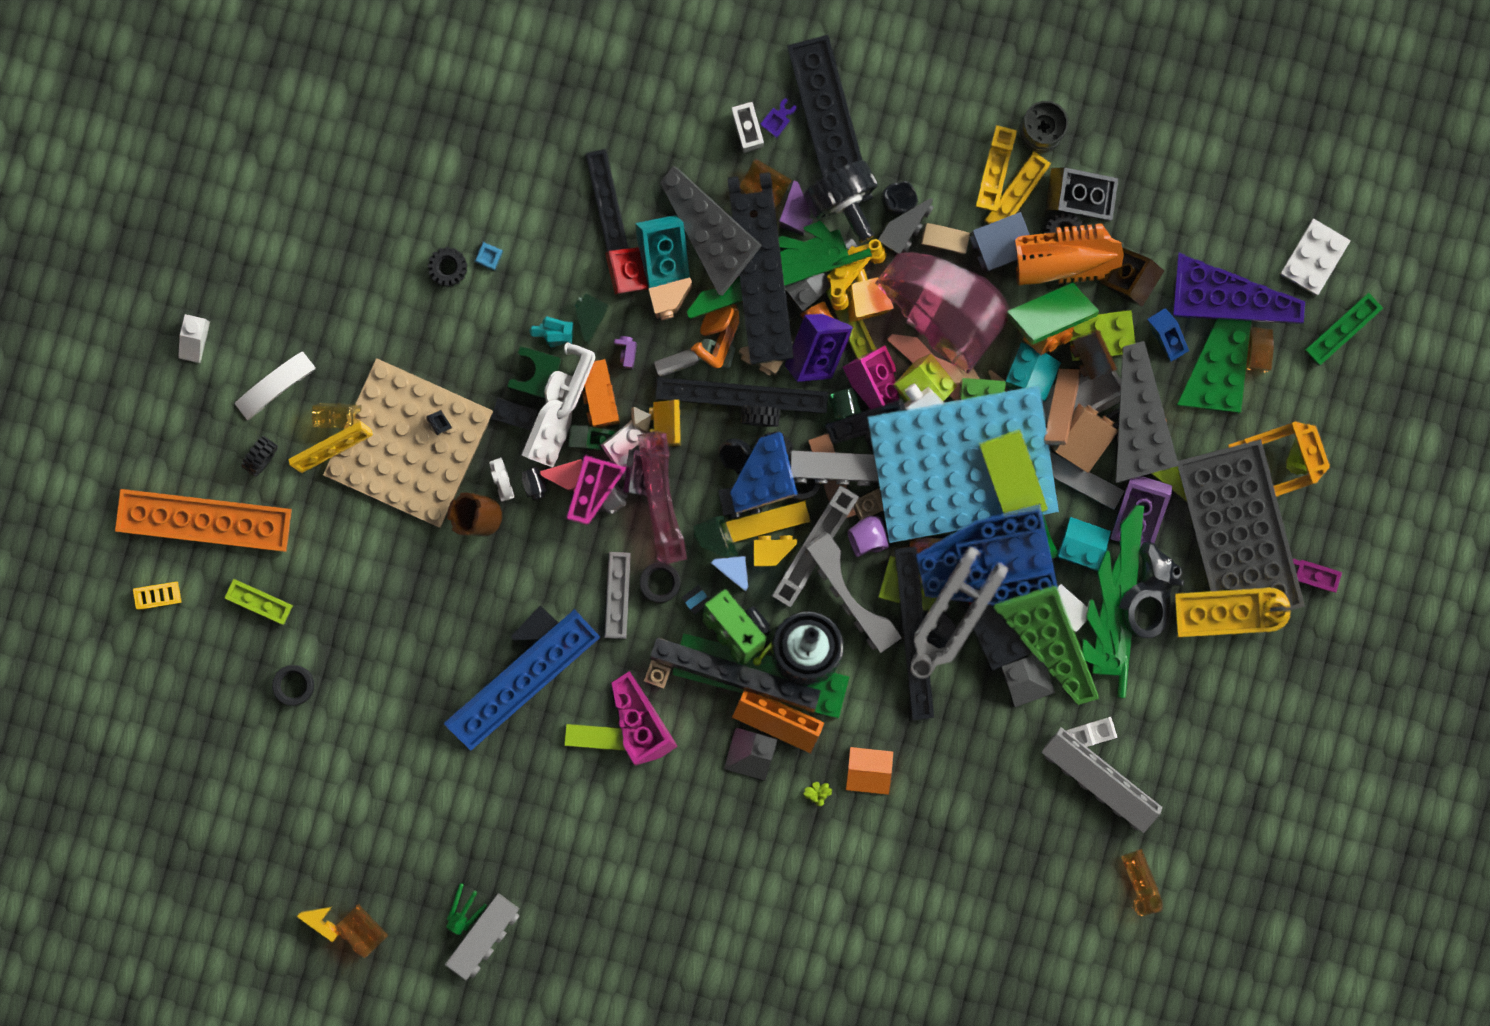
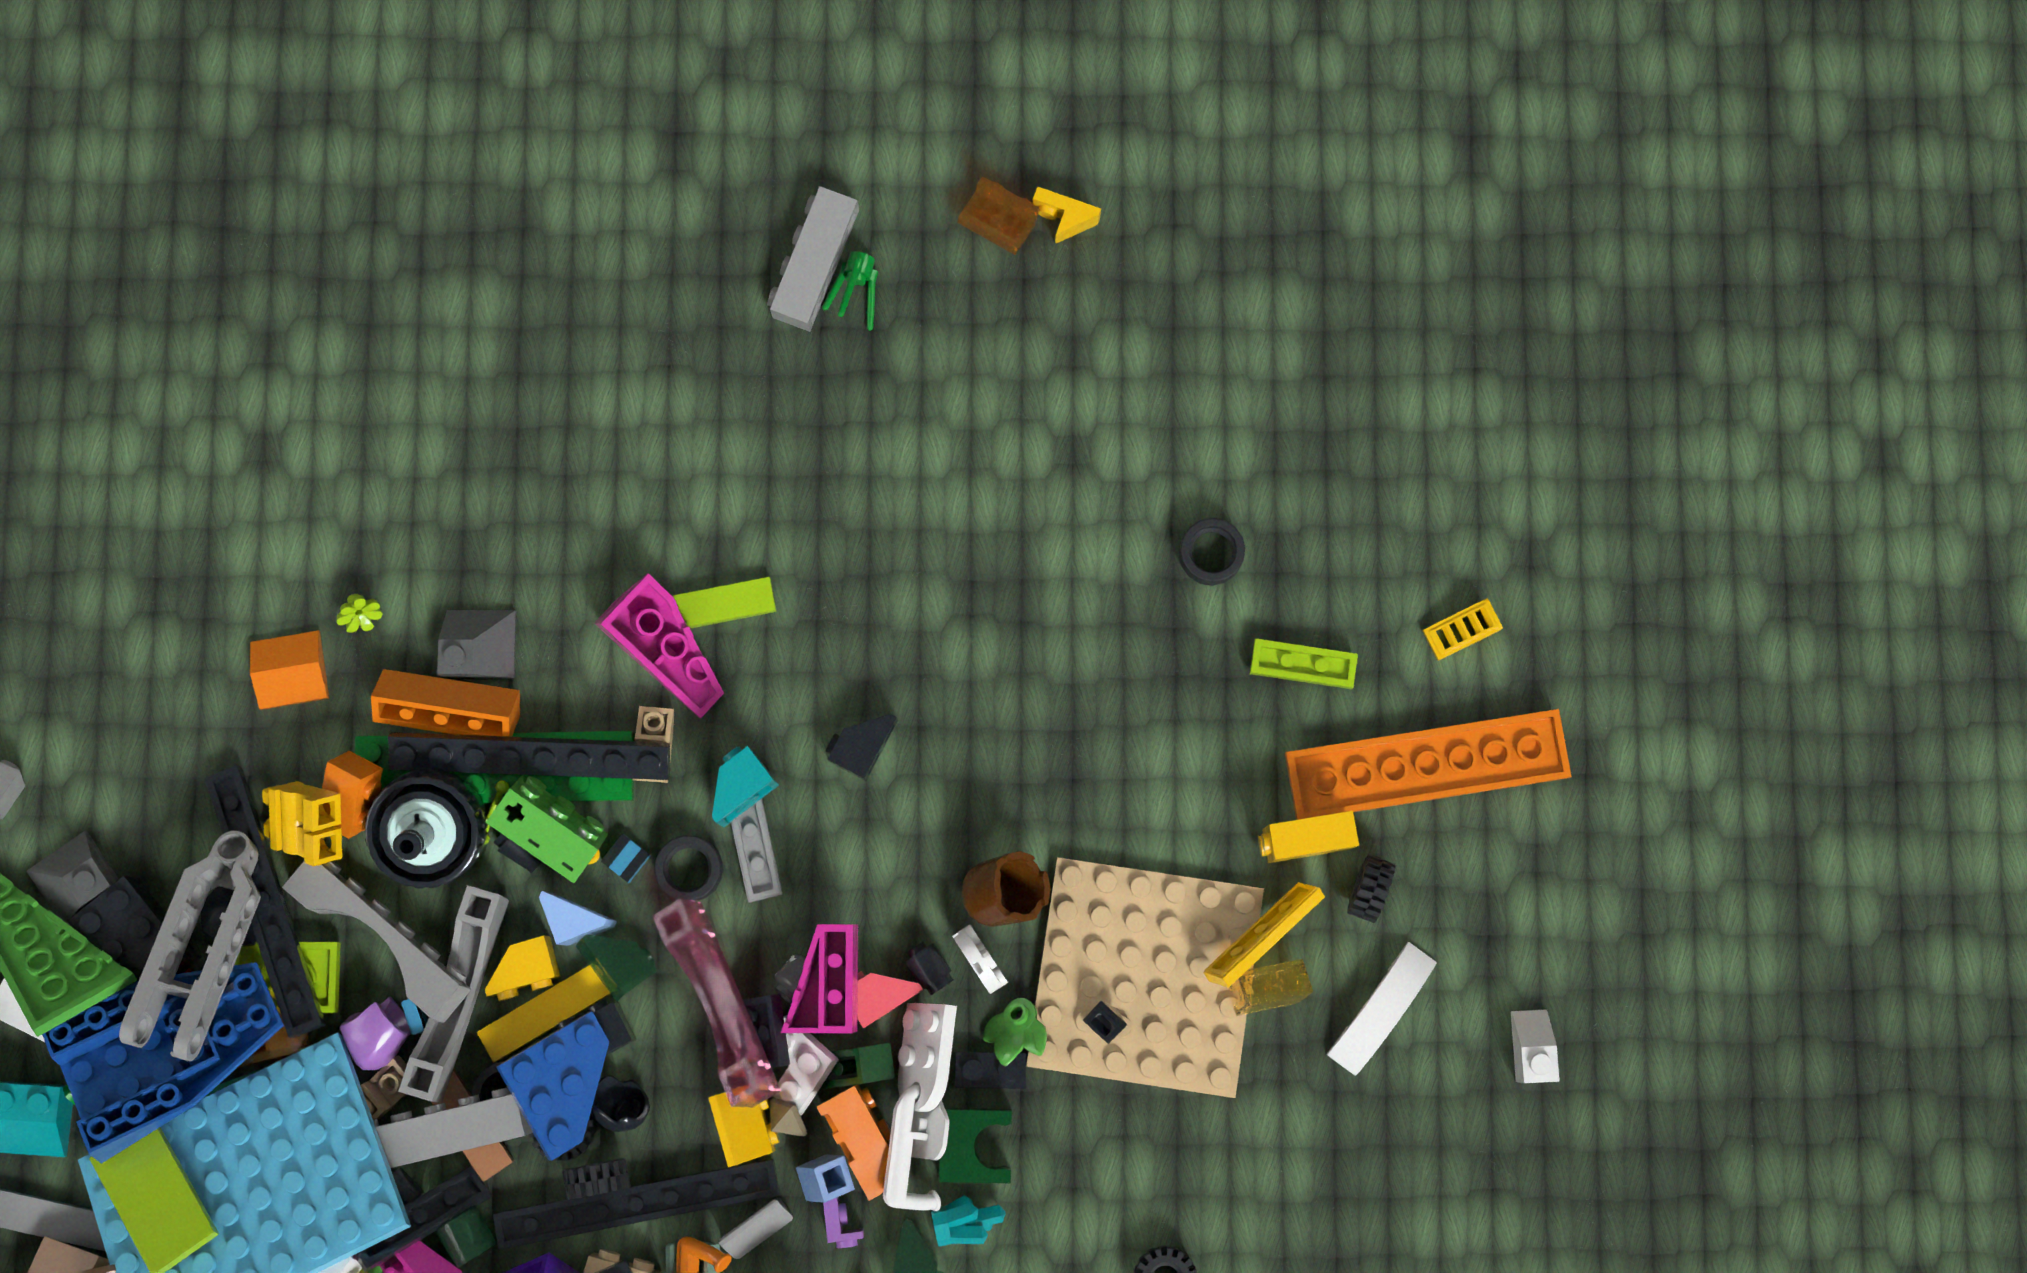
camera: 160 degrees right, 5 degrees down
blue plate [444,609,600,751] -> none
none -> yellow hips [262,781,342,867]
none -> orange brick [322,751,383,839]
none -> dark azure tile [401,999,429,1035]
none -> teal slope [712,746,779,827]
none -> medium blue brick [796,1154,855,1203]
none -> bright green plate [983,998,1047,1066]
none -> yellow brick [1258,811,1359,863]

